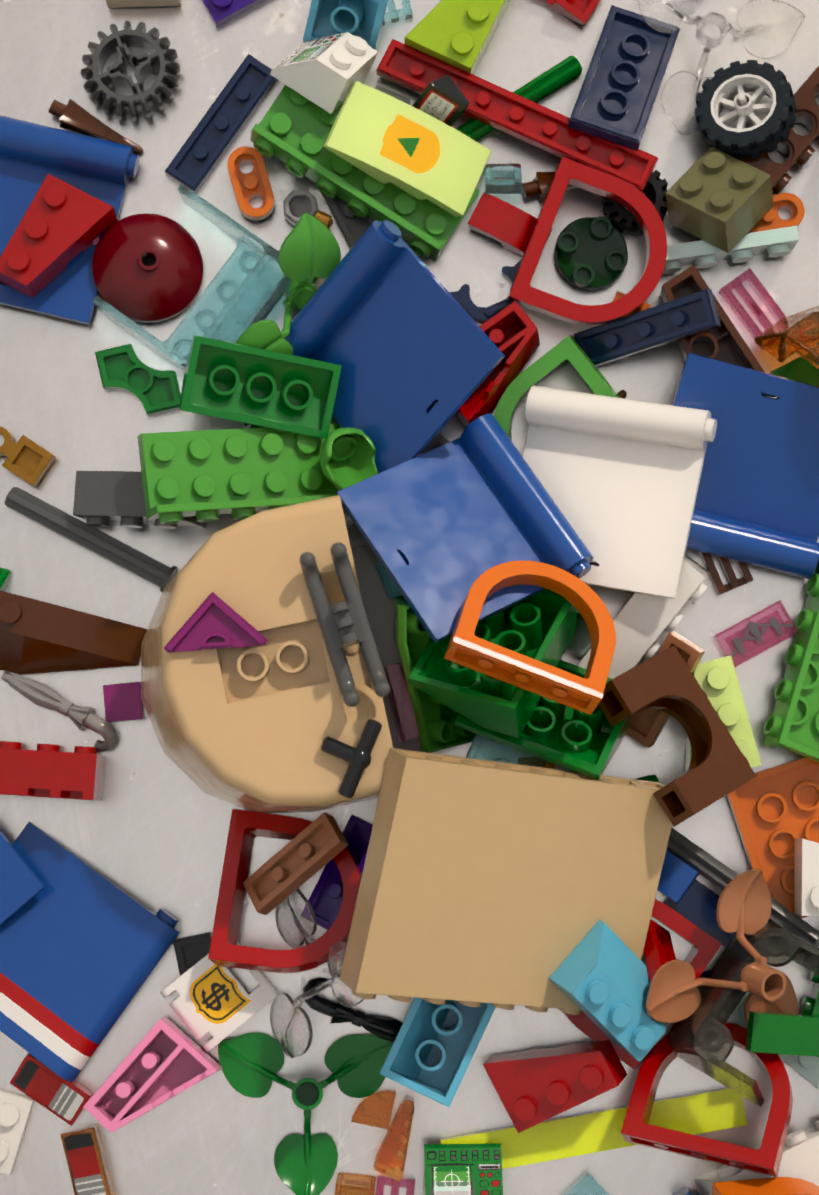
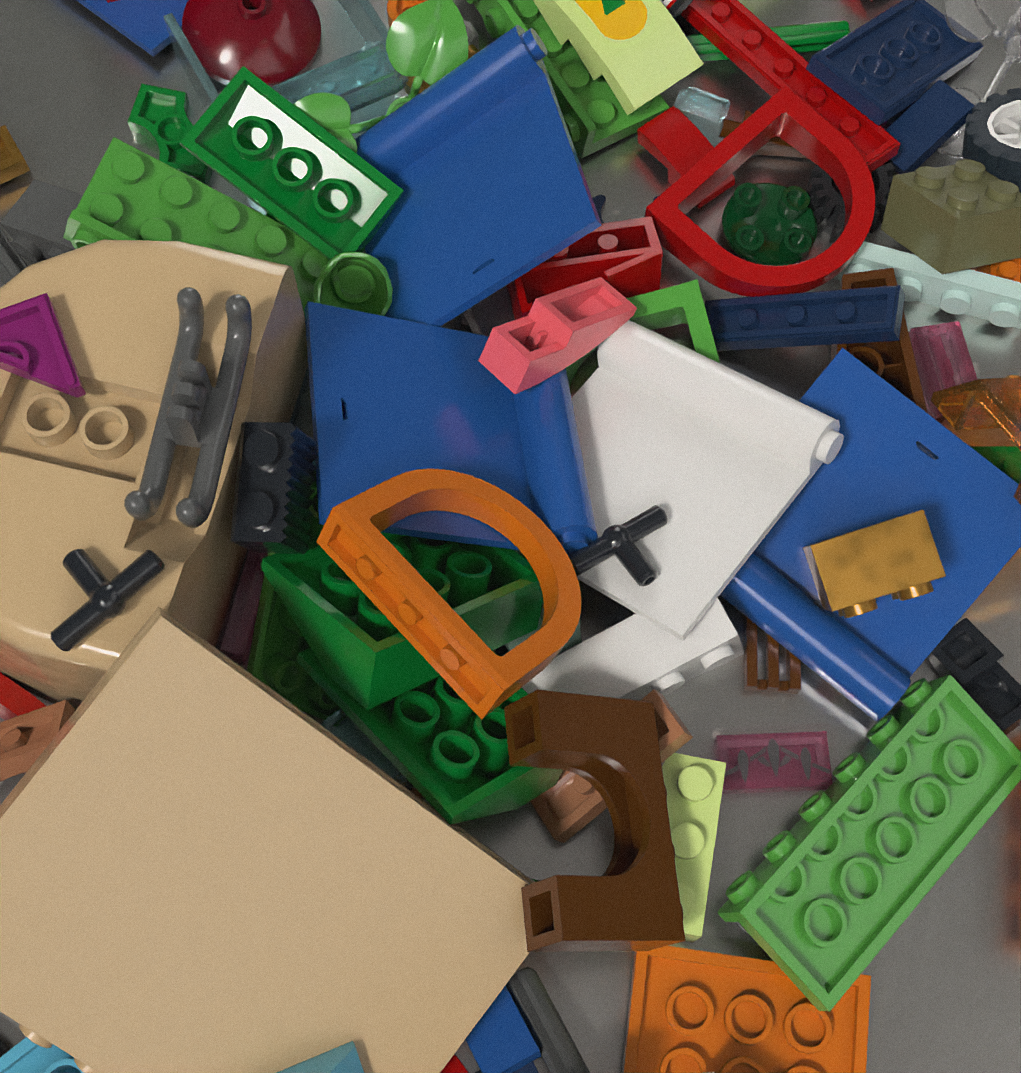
camera: 25 degrees right, 15 degrees down
none -> black brick [230,422,319,554]
none -> coral slope [478,277,637,394]
none -> black piece [568,505,668,586]
none -> pearl gold brick [803,510,946,618]
none -> dark blue tile [885,79,975,174]

